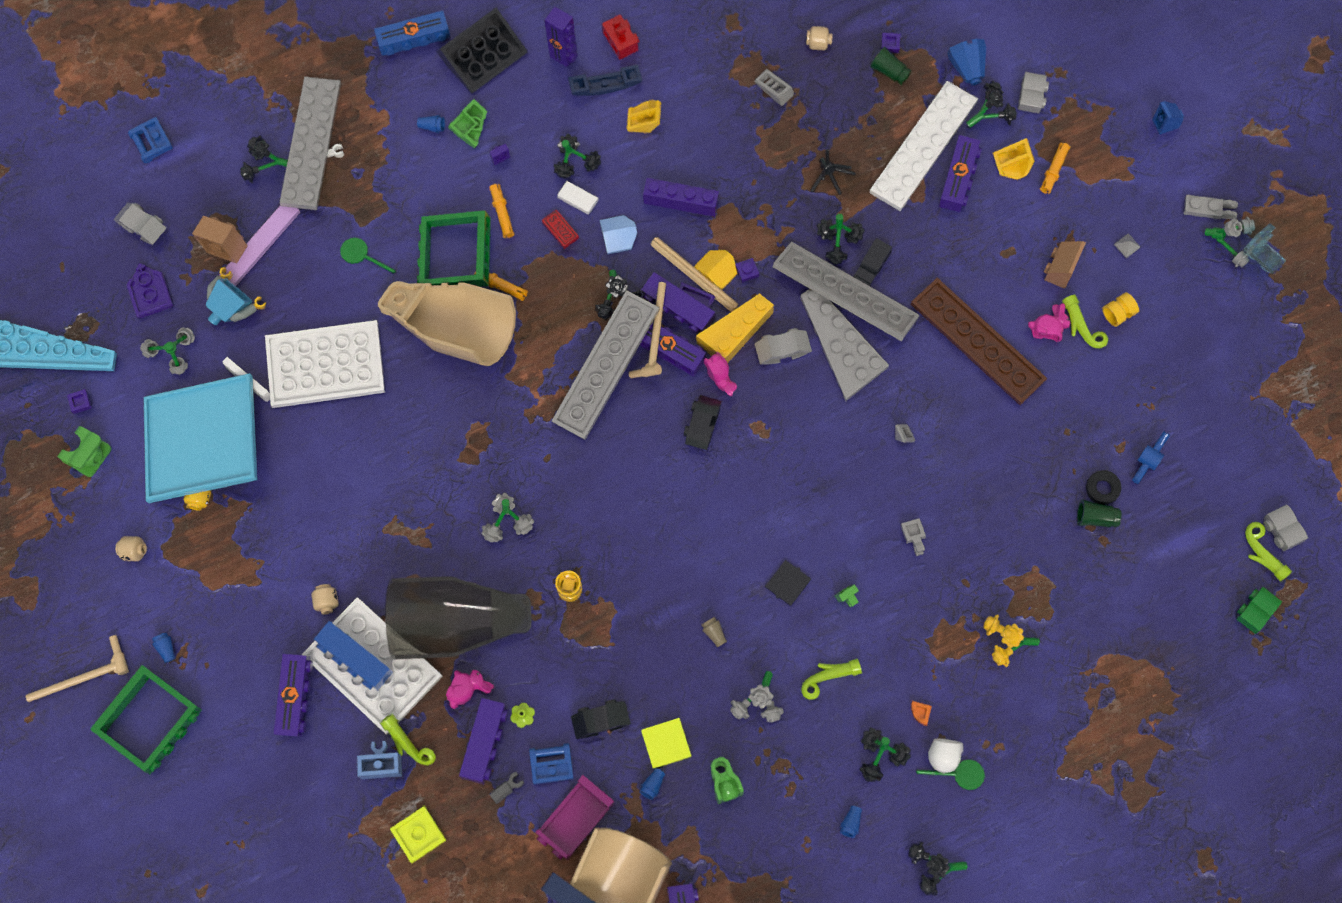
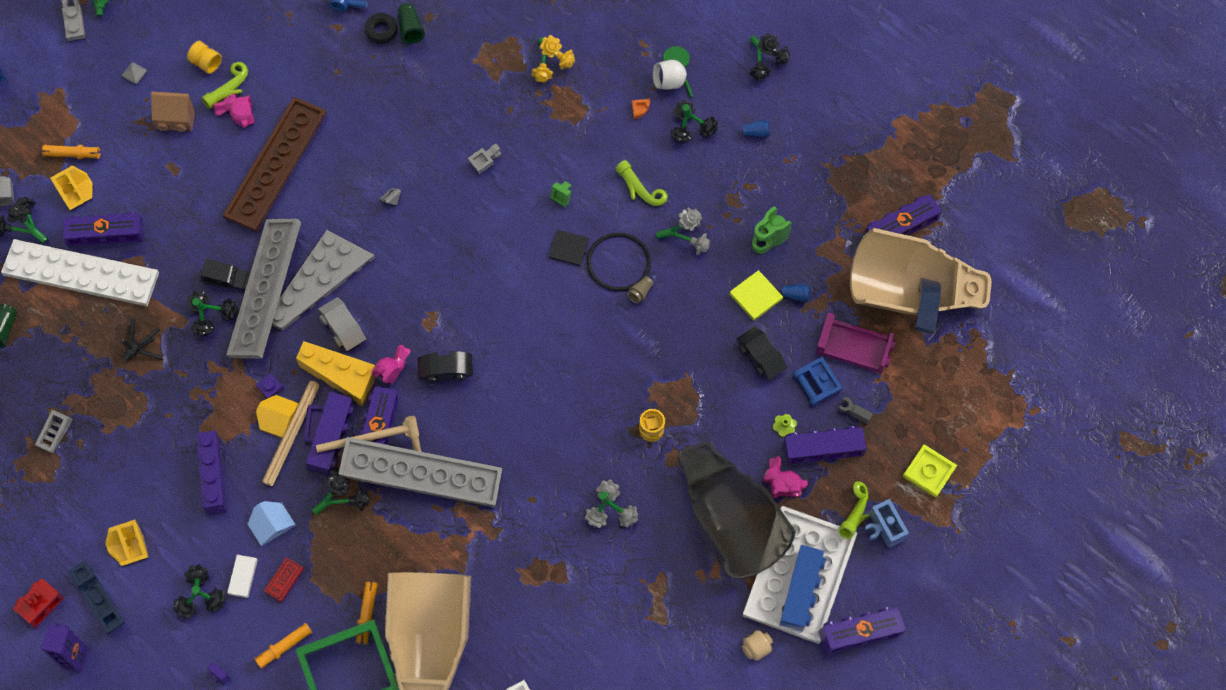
camera: 115 degrees left, 5 degrees down
none -> black piece [587,233,651,291]

